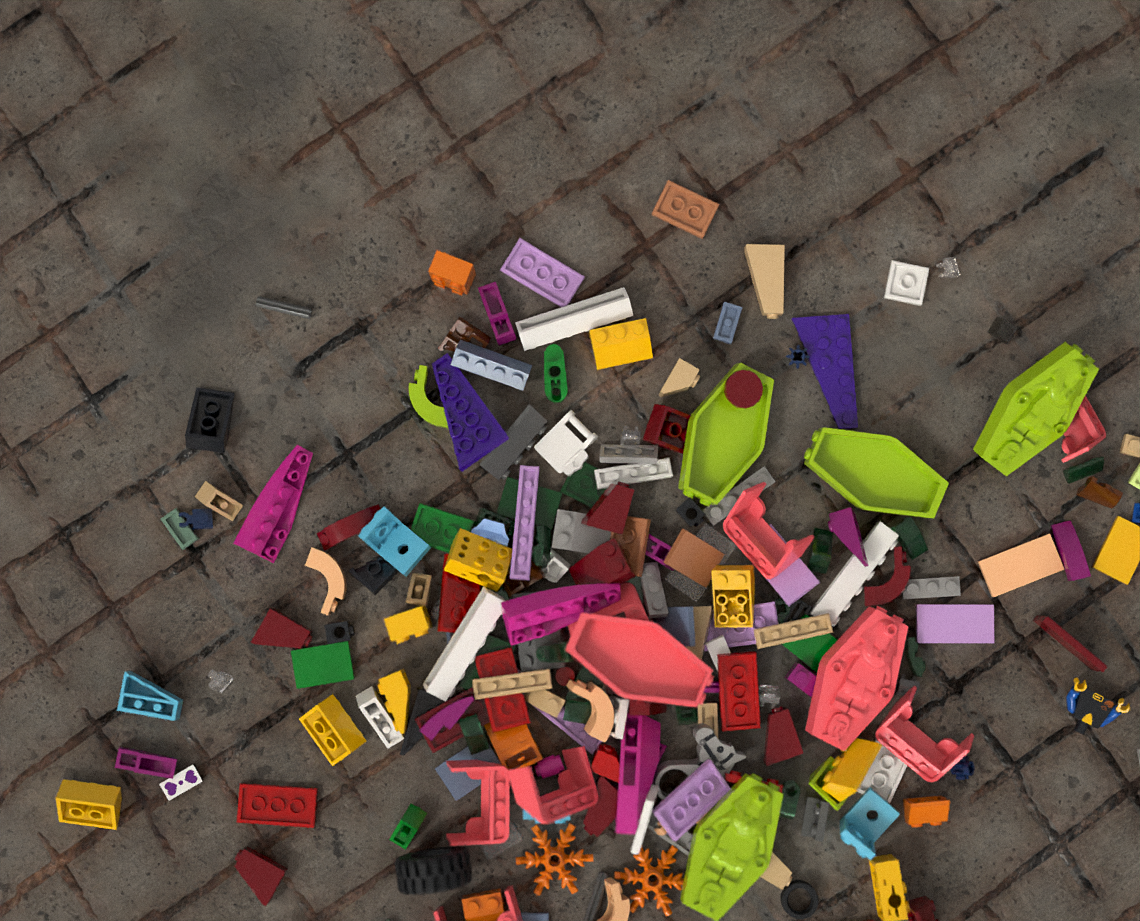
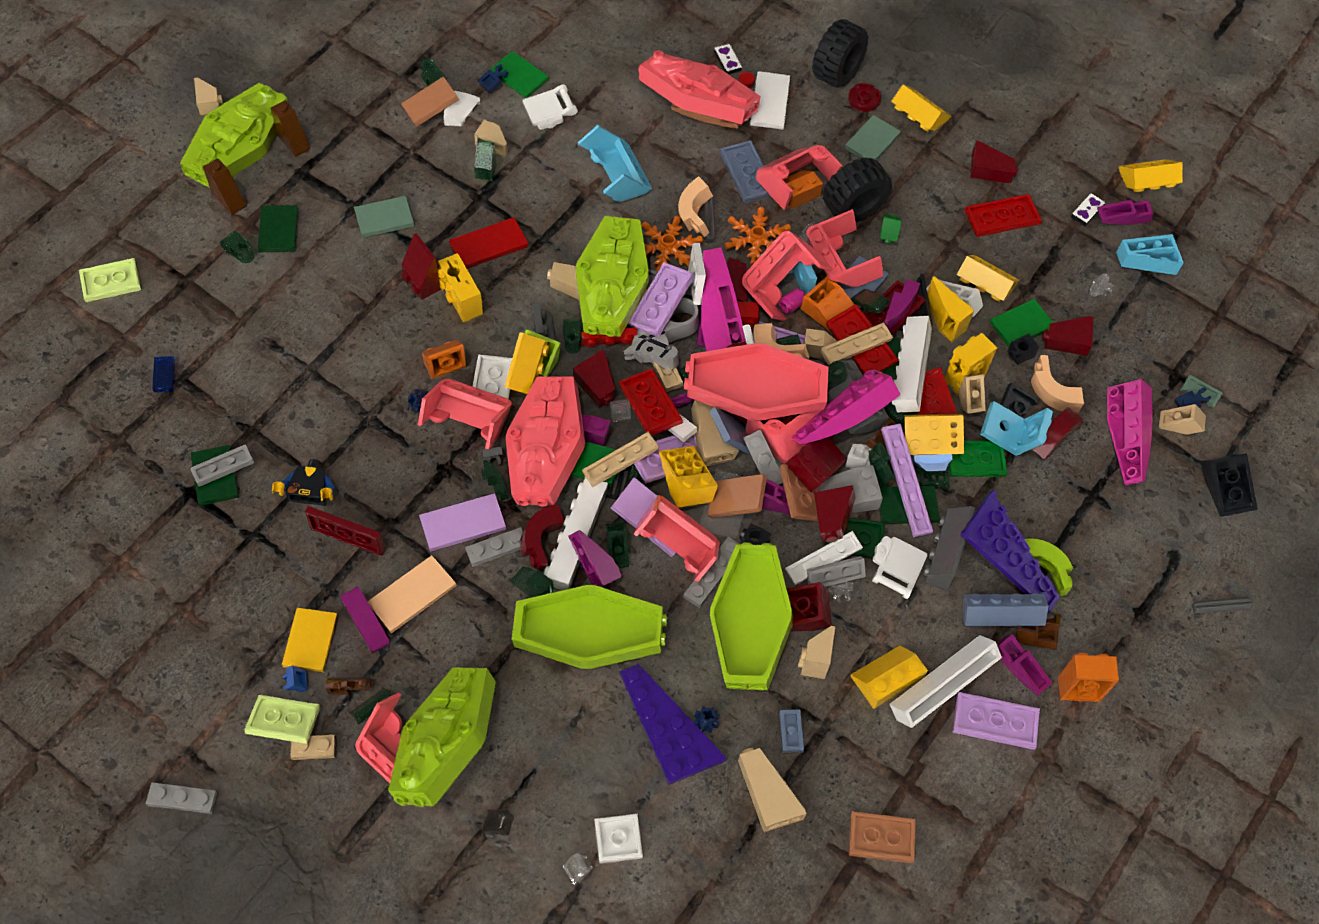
camera: 160 degrees right, 25 degrees down
green piece [544,344,568,403] -> none
dark red tile [724,370,763,409] -> none
black tyre [780,880,819,919] -> none
medium azure bracket [839,787,900,860] -> none

